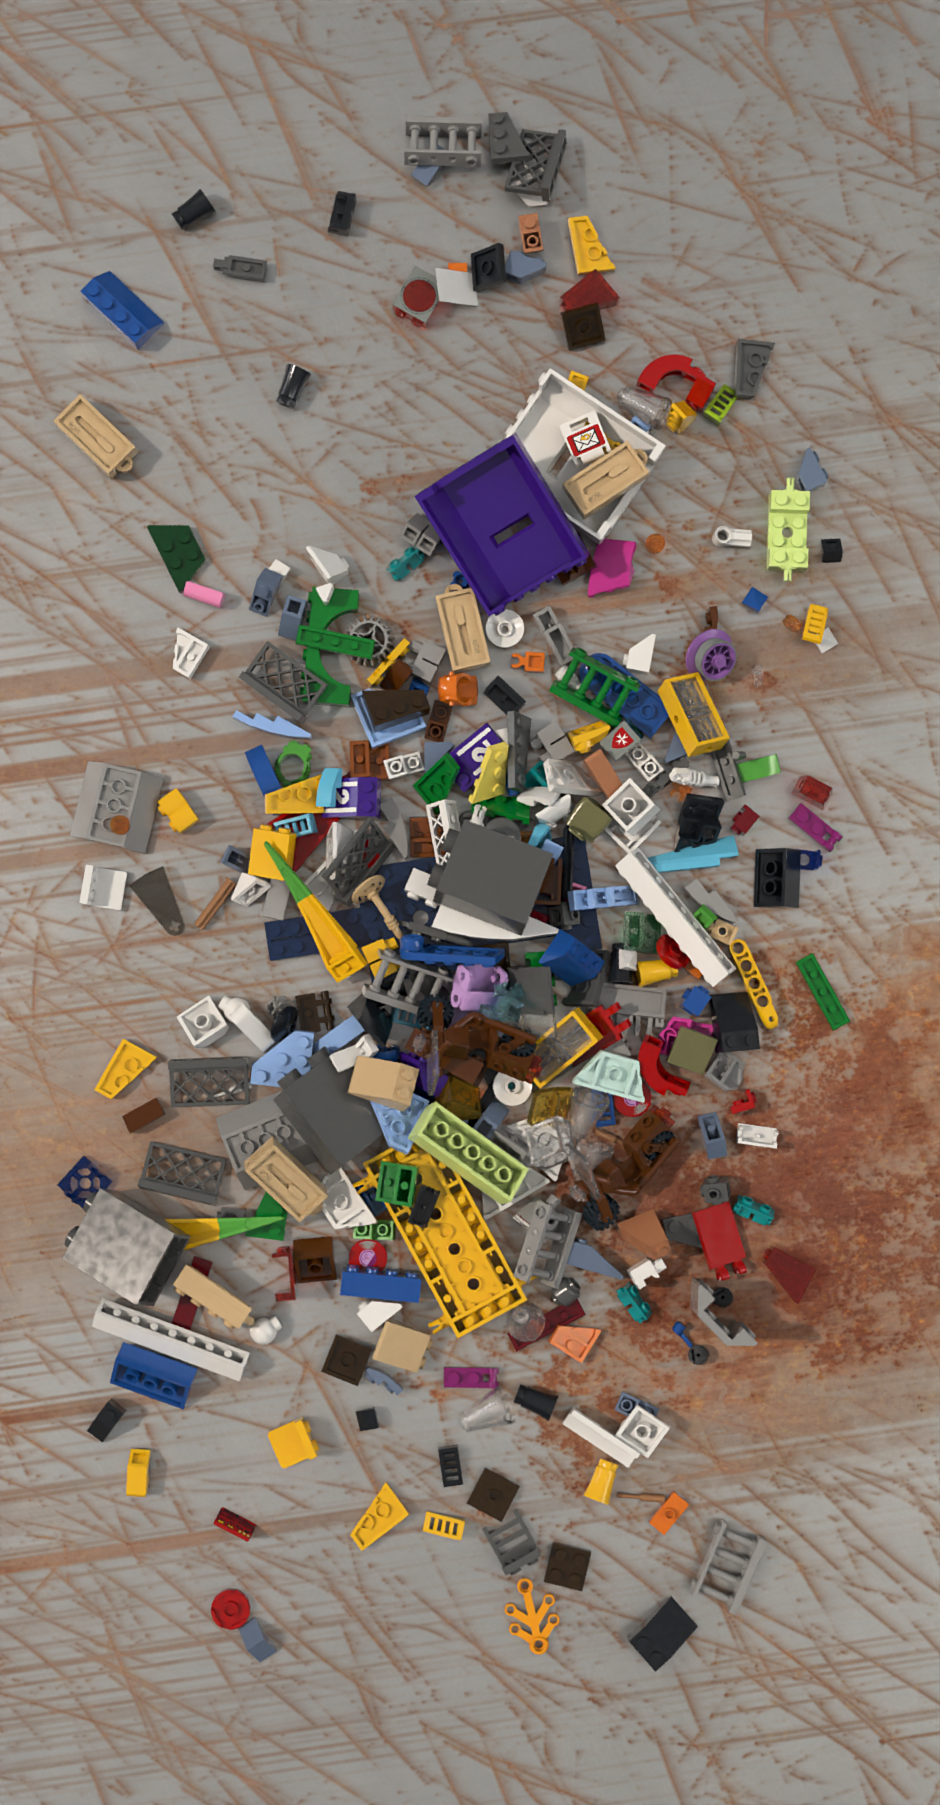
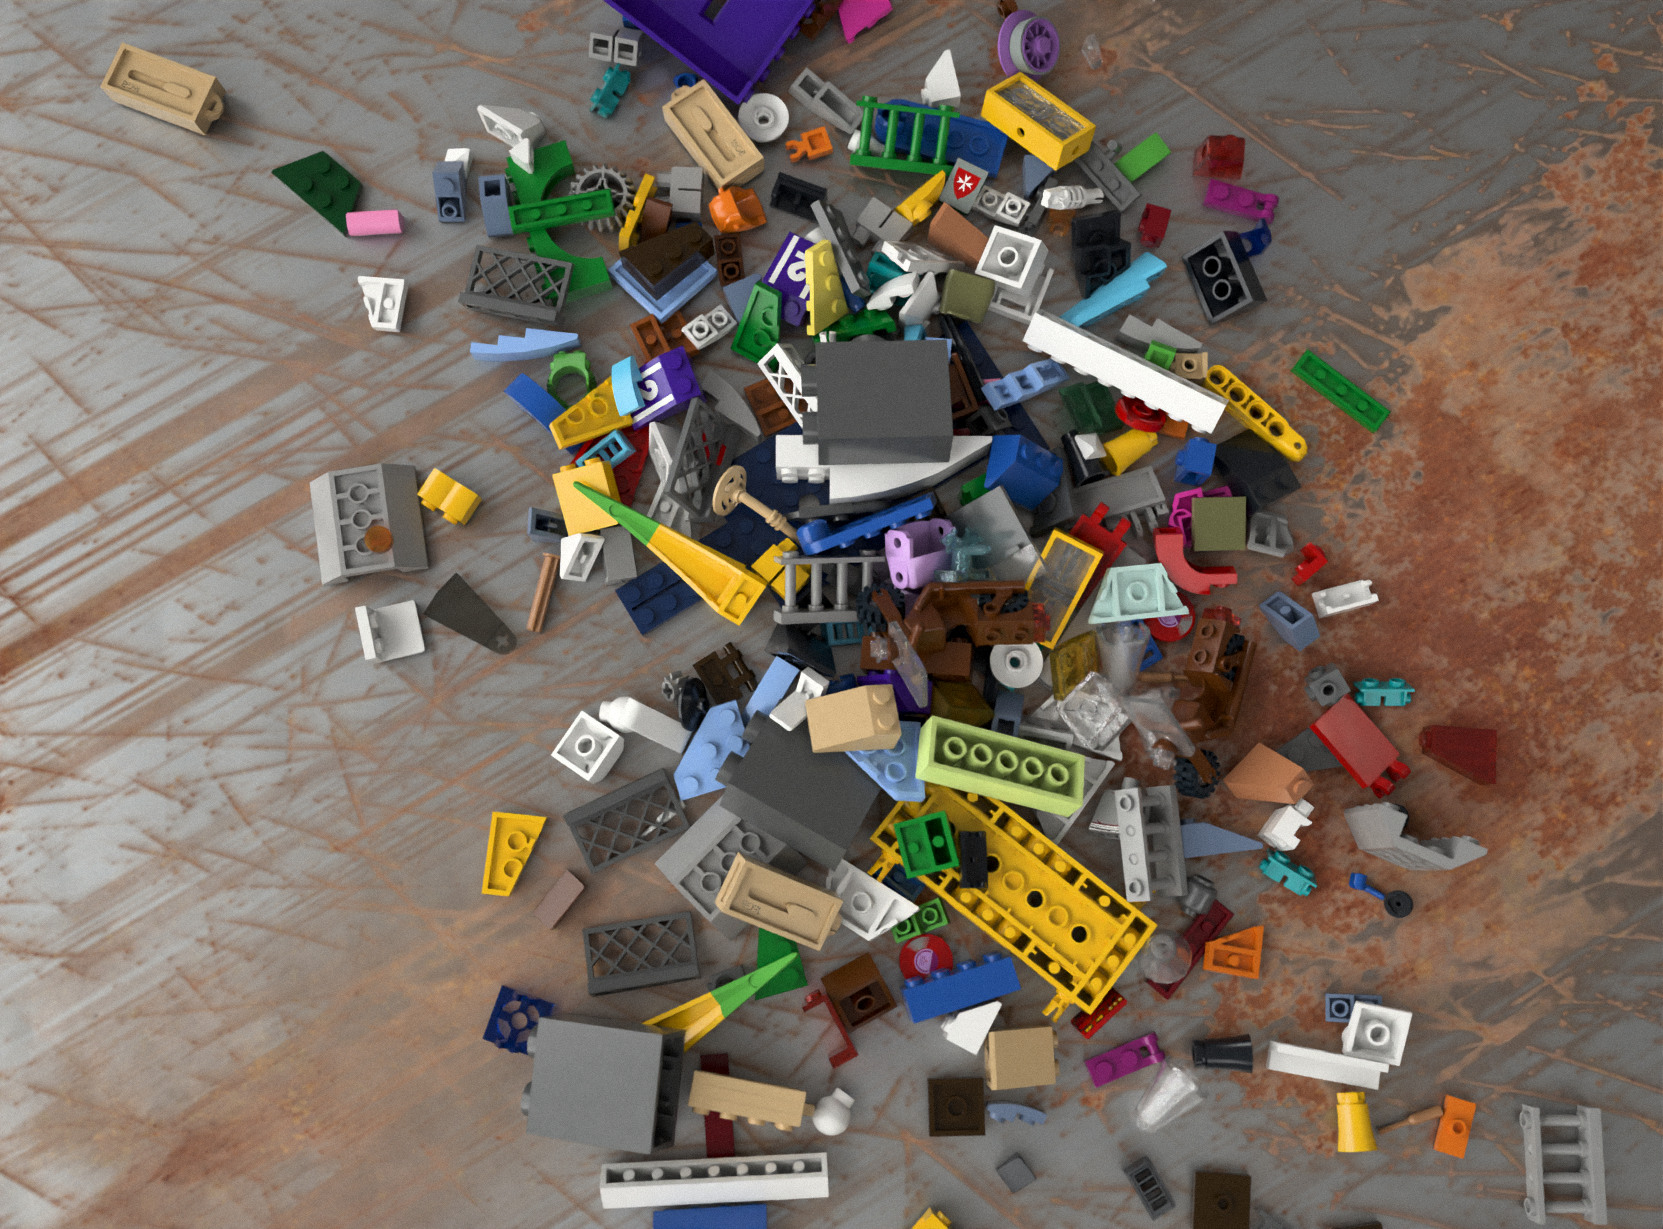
camera: 25 degrees left, 5 degrees down
none -> slope [1070,987,1128,1039]

